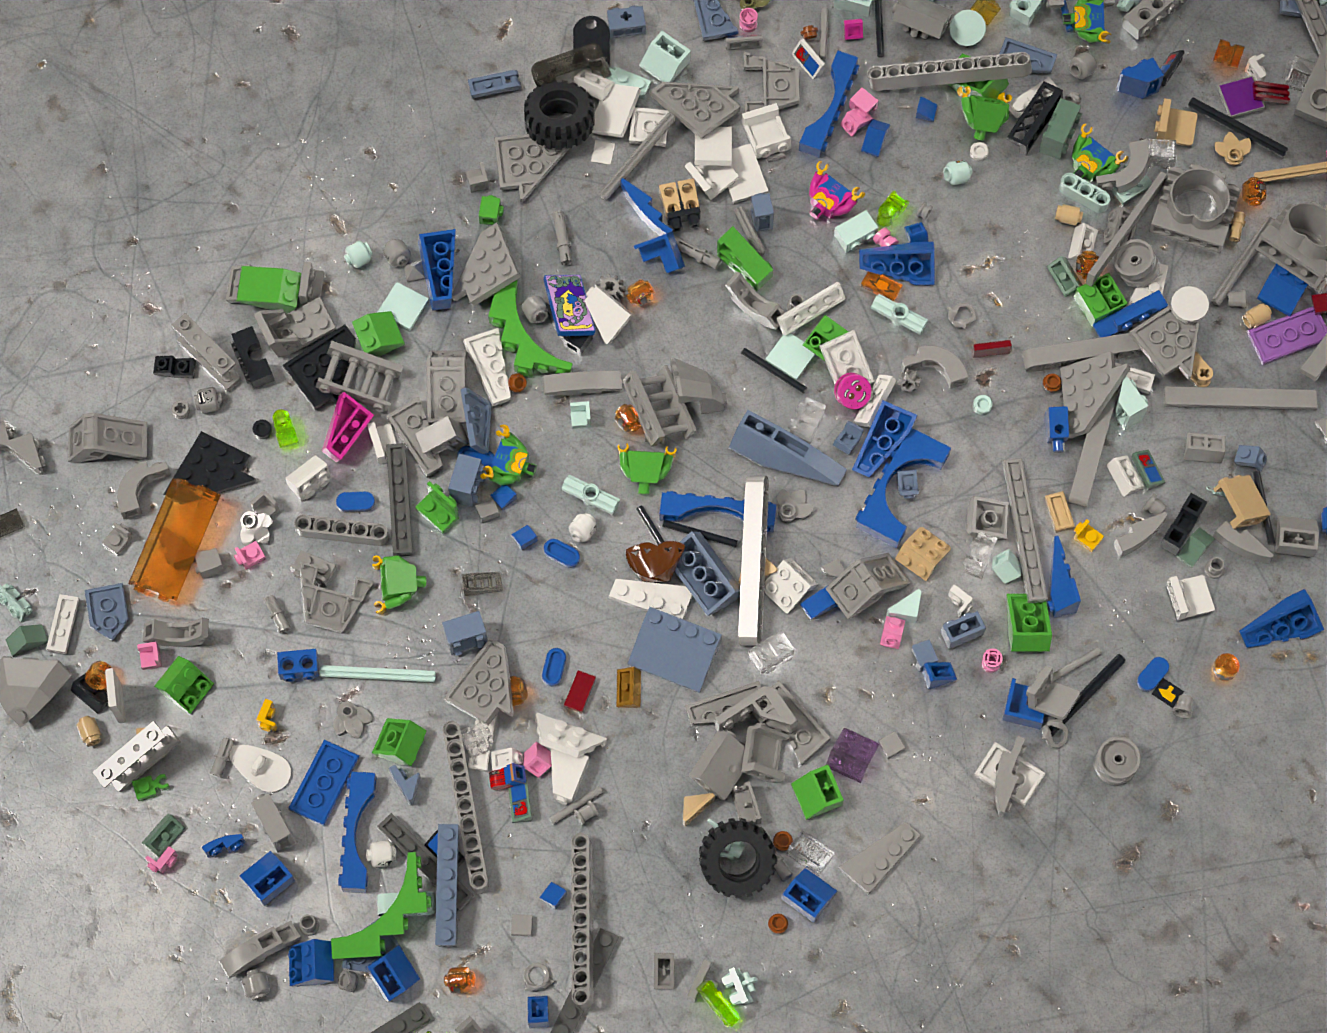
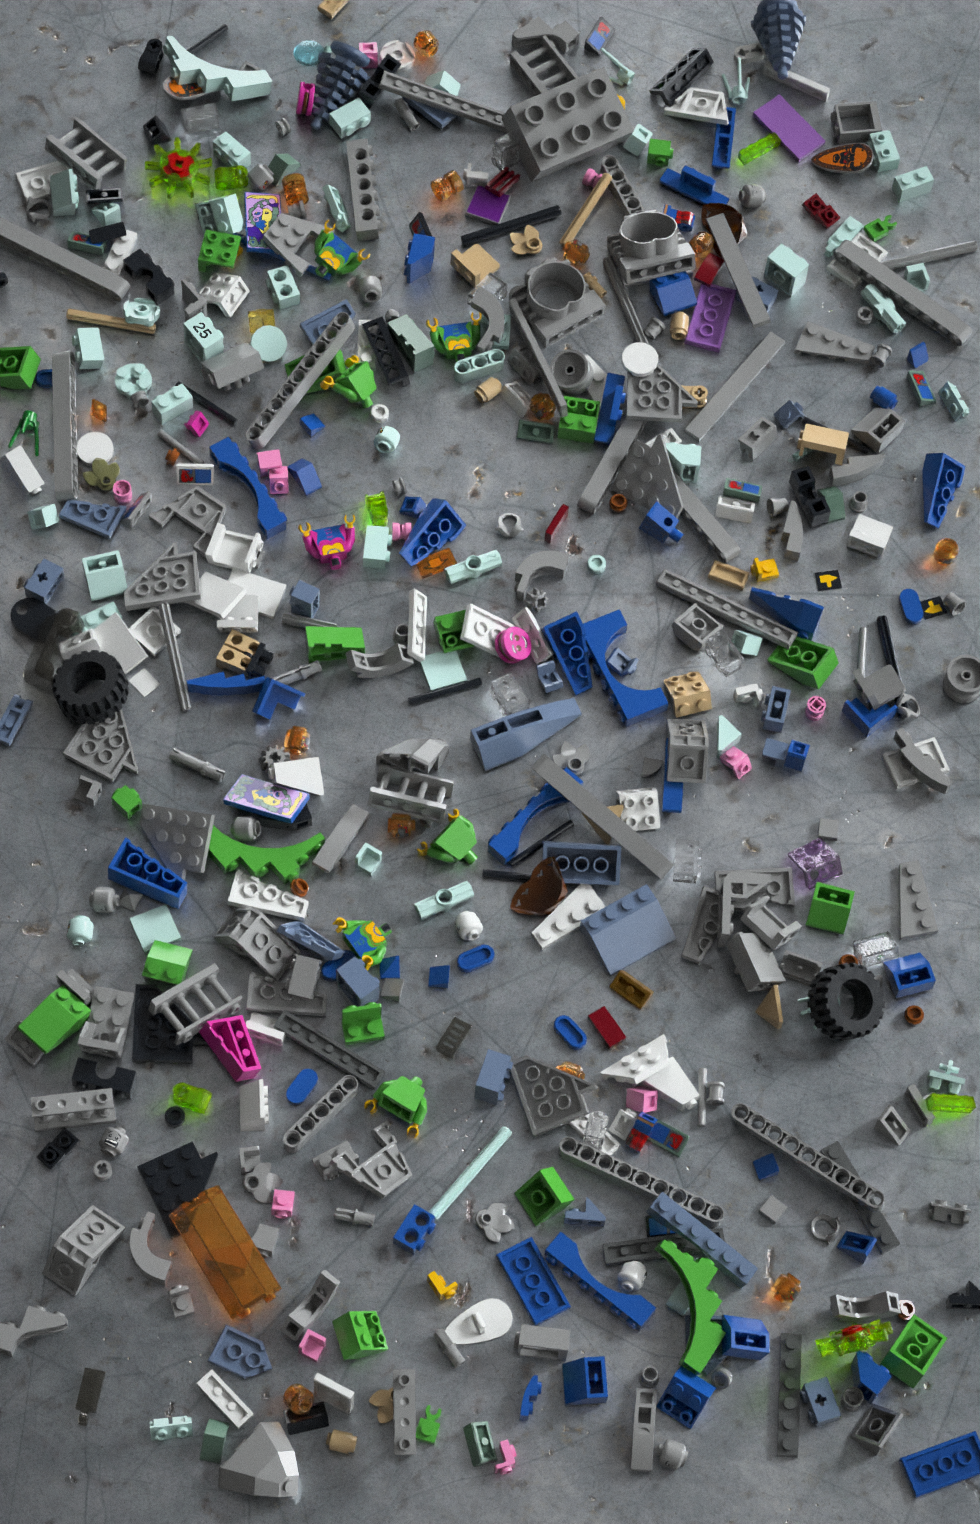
camera: 60 degrees left, 5 degrees down
none -> black sticker [815,570,842,591]

